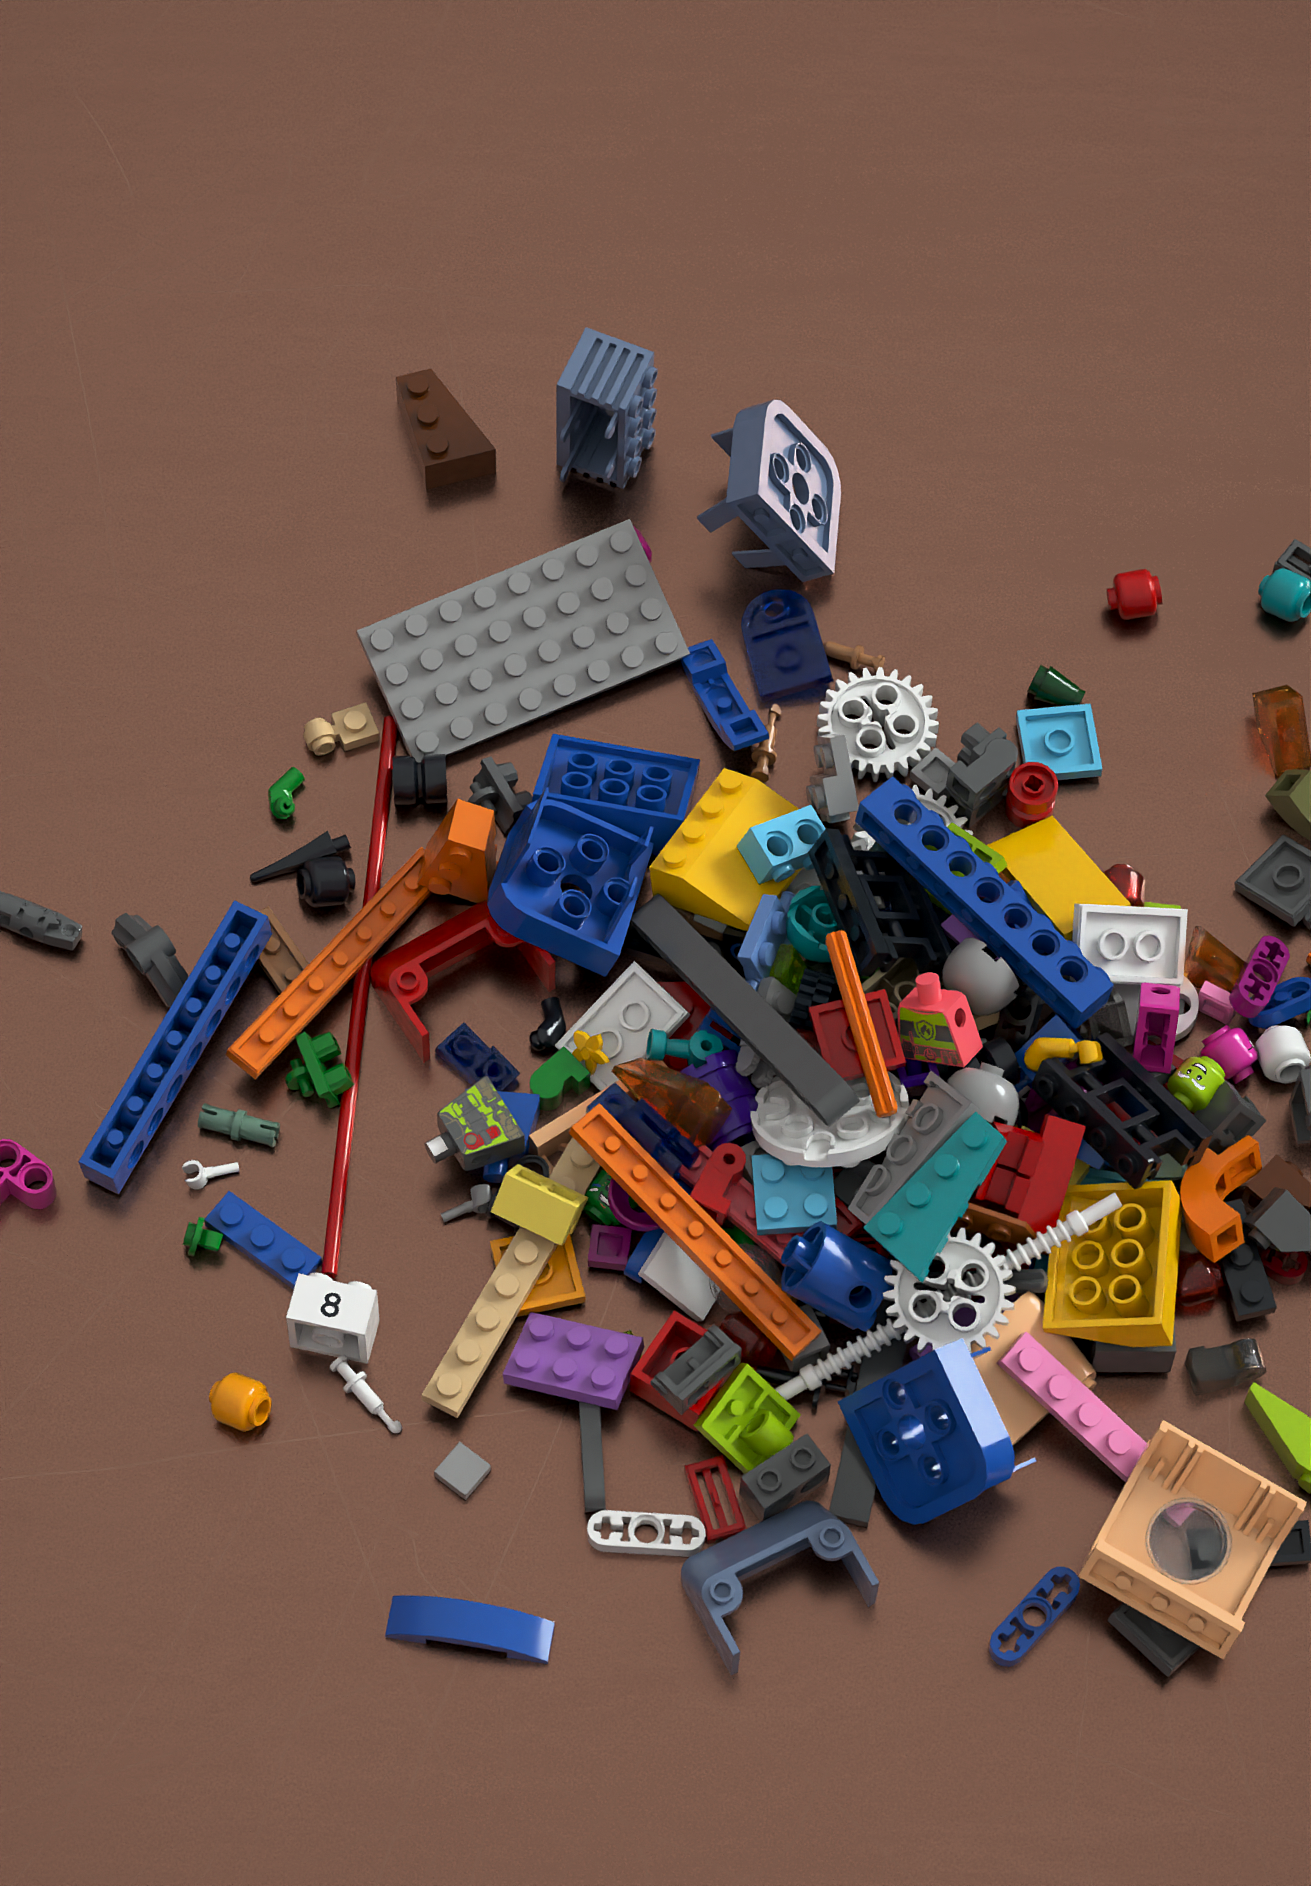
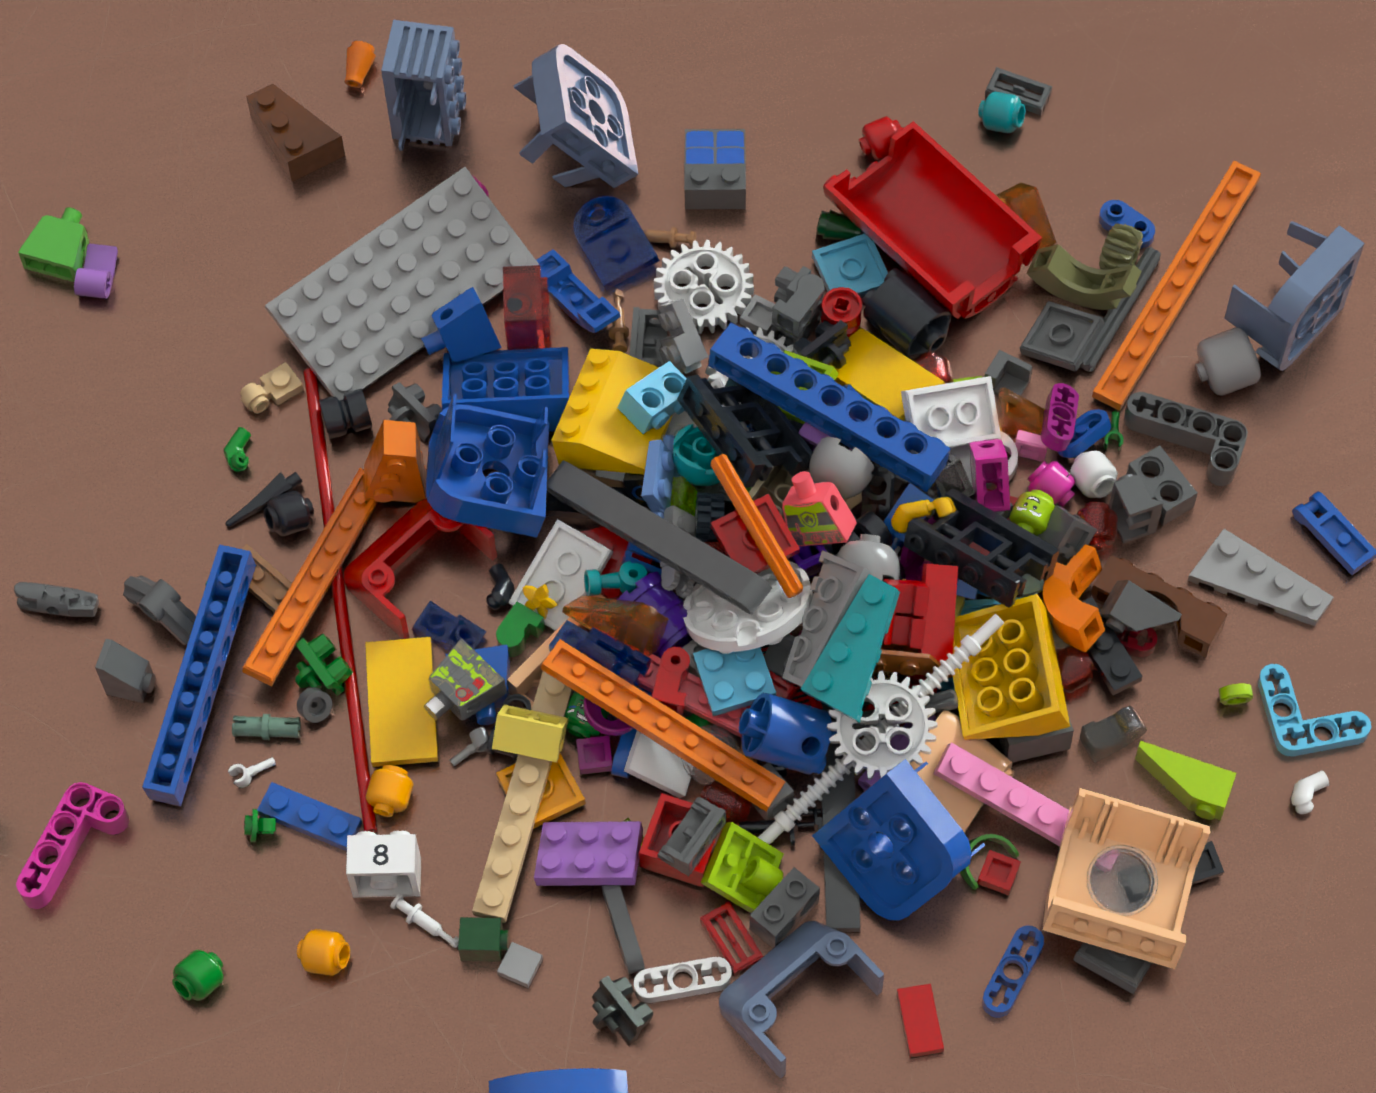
camera: 10 degrees left, 0 degrees up
none -> bright green torso [18,207,89,282]
none -> medium lavender panel [74,244,118,299]
none -> dark grey slope [95,639,156,703]
none -> green head [172,950,224,1001]
none -> dark grey tile [297,687,332,723]
none -> orange cone [344,41,376,88]
none -> yellow tile [365,637,438,767]
none -> light orange head [366,765,413,817]
none -> blue torso [421,287,502,362]
none -> dark green brick [458,917,509,962]
none -> clear red brick [503,265,551,350]
none -> pearl dark grey hips [592,976,653,1044]
none -> dark grey hinge [629,307,668,367]
none -> dark grey slope [684,129,746,209]
none -> black hips [793,320,851,369]
none -> red cylinder [823,121,1042,319]
none -> black cylinder [862,268,951,359]
none -> red tile [897,983,944,1058]
none -> bright green helmet [960,834,1019,890]
none -> red plate [977,850,1021,896]
none -> dark grey panel [984,350,1033,404]
none -> clear red head [1076,502,1118,552]

